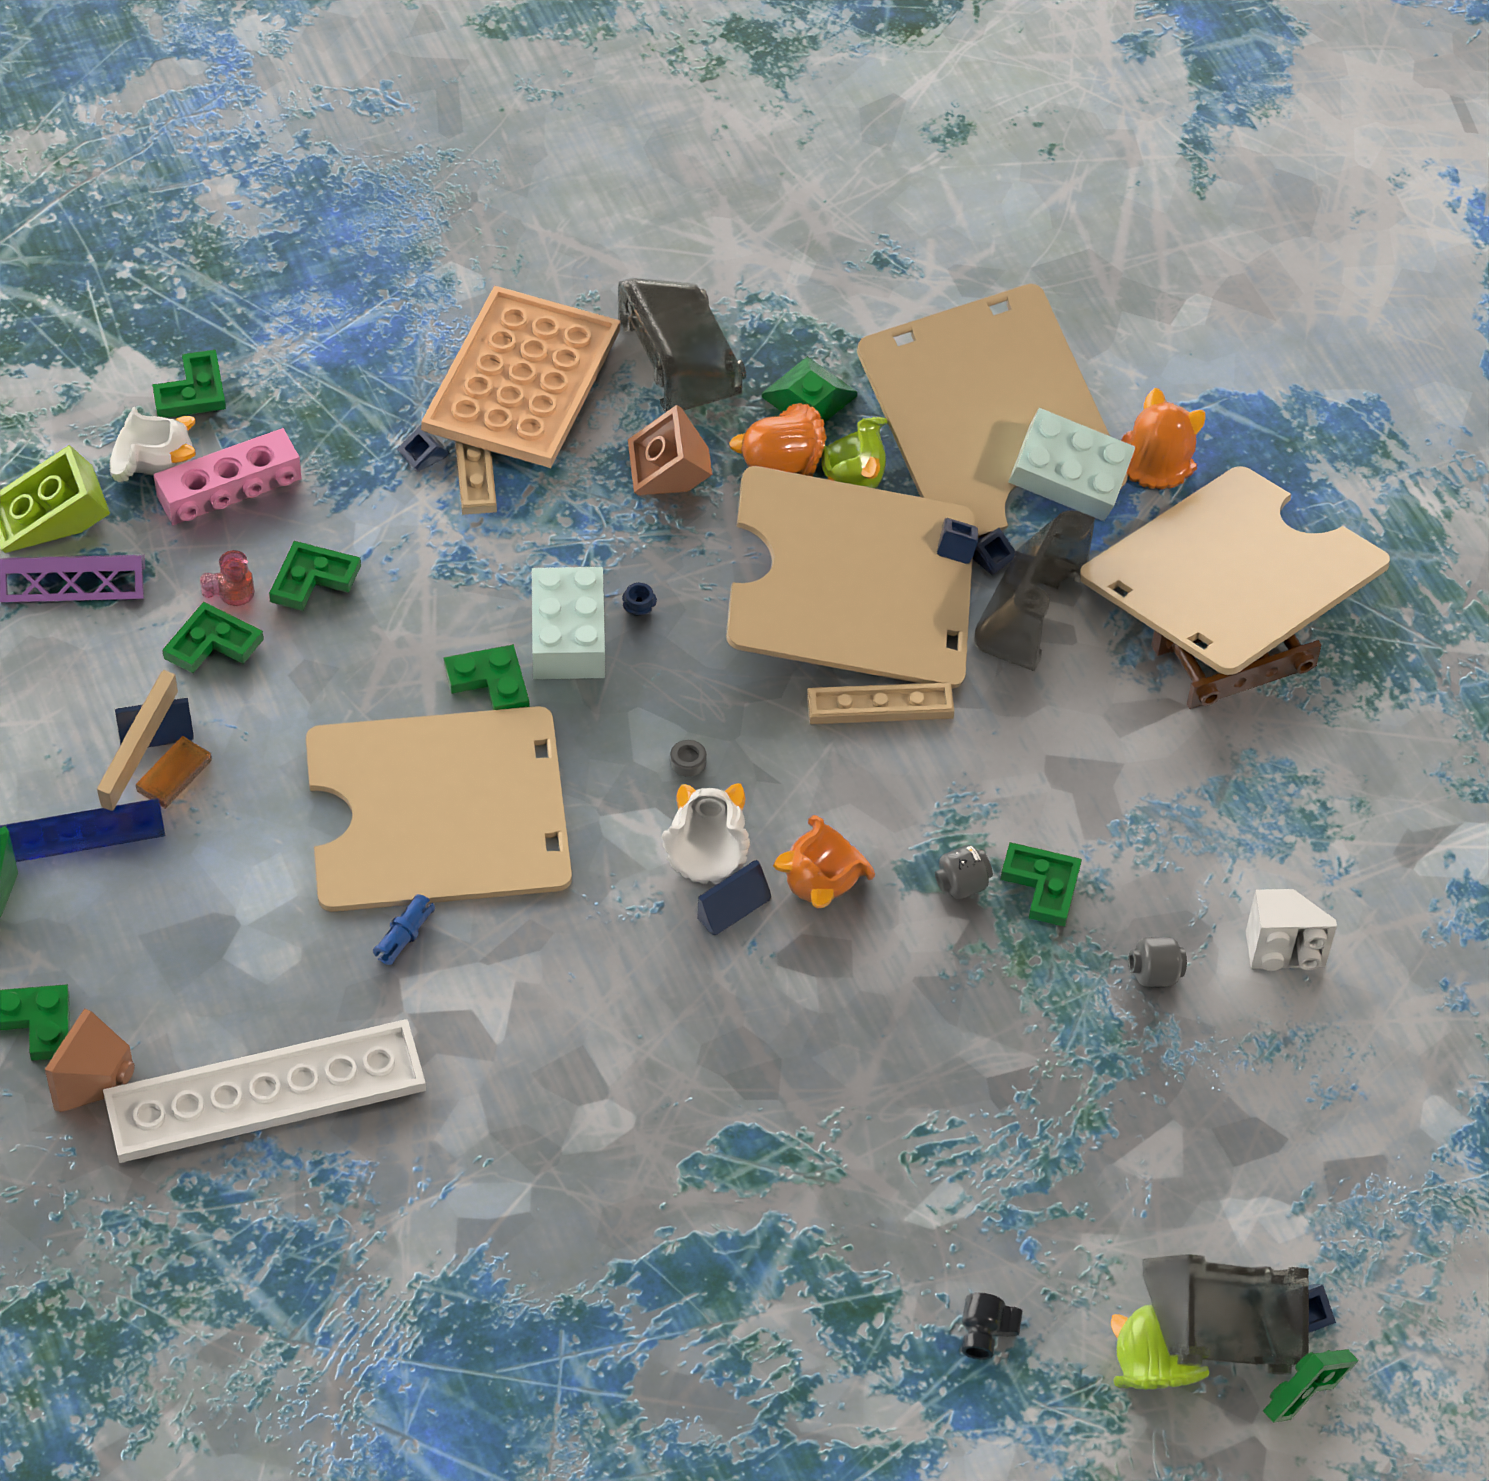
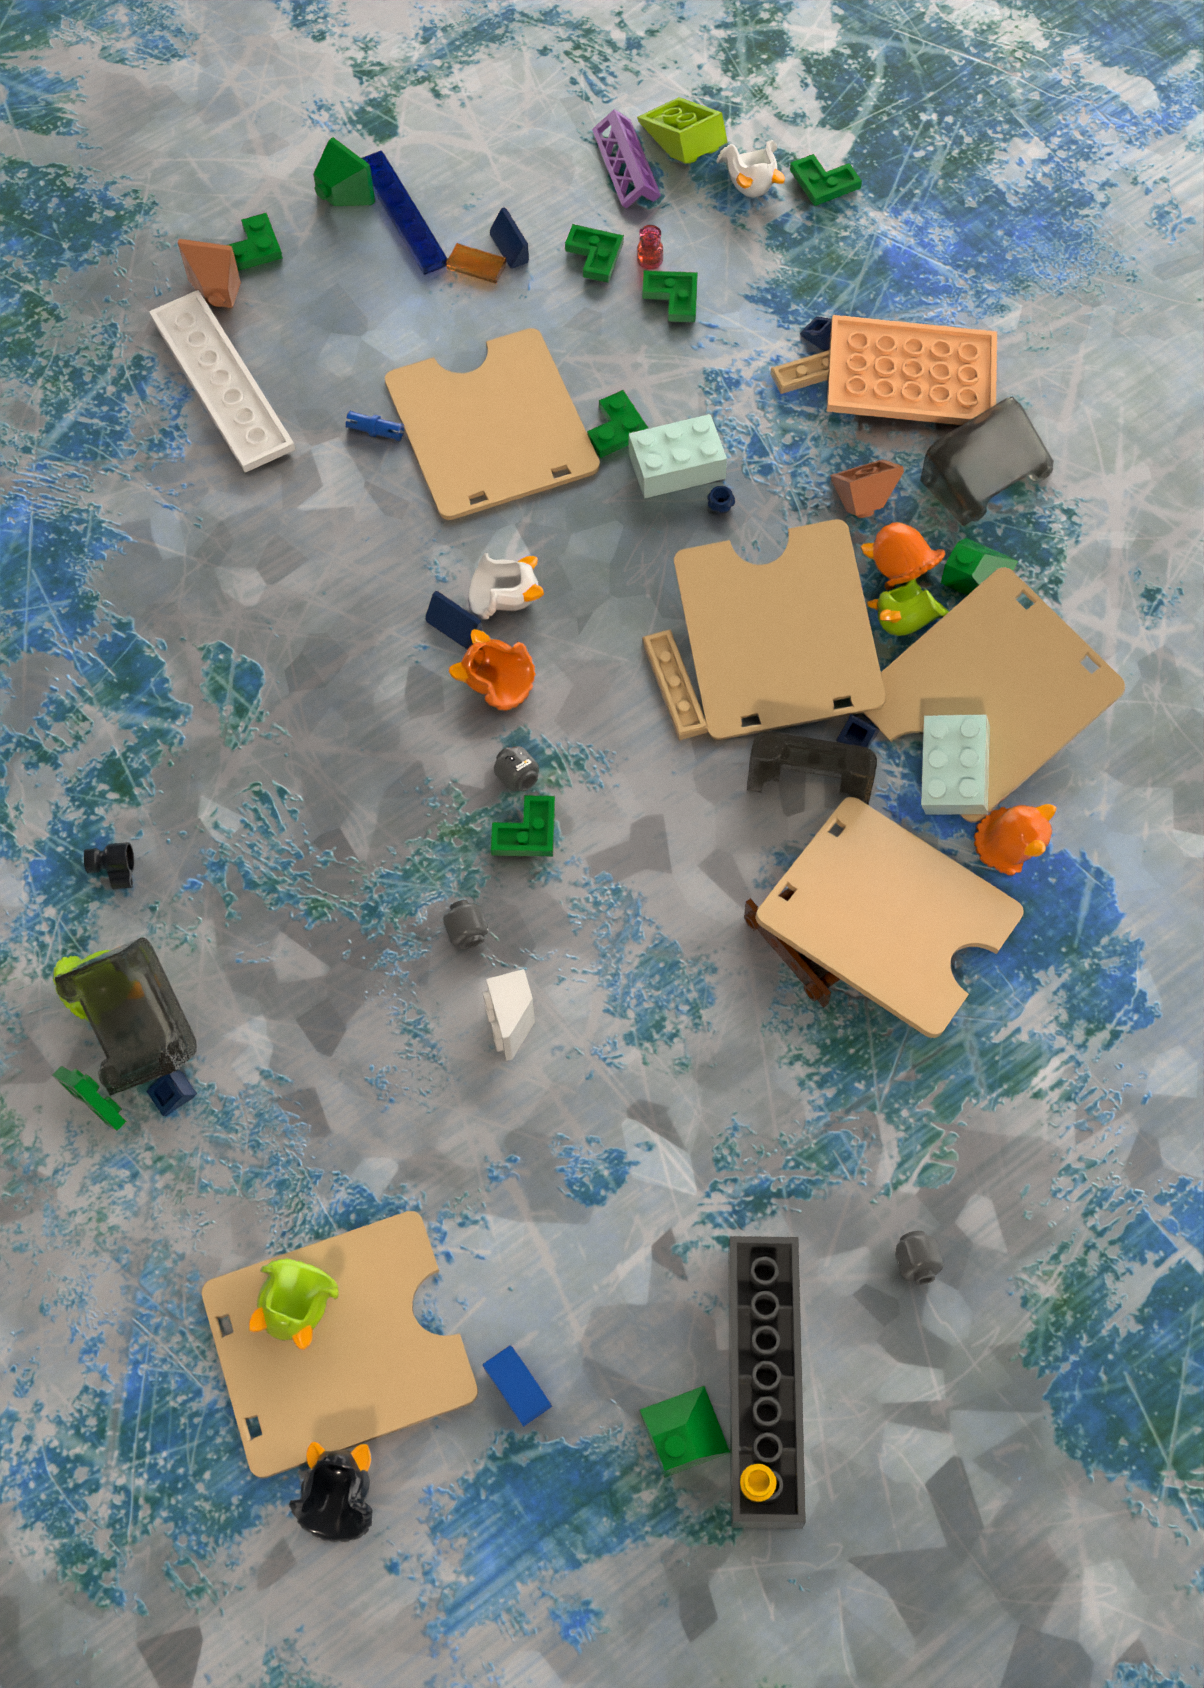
camera: 80 degrees right, 10 degrees up
tan tile [97,670,178,811] -> none
bright pink brick [153,428,302,526] -> none
dark grey tile [670,740,707,777] -> none
dark blue slope [937,518,978,564] -> none

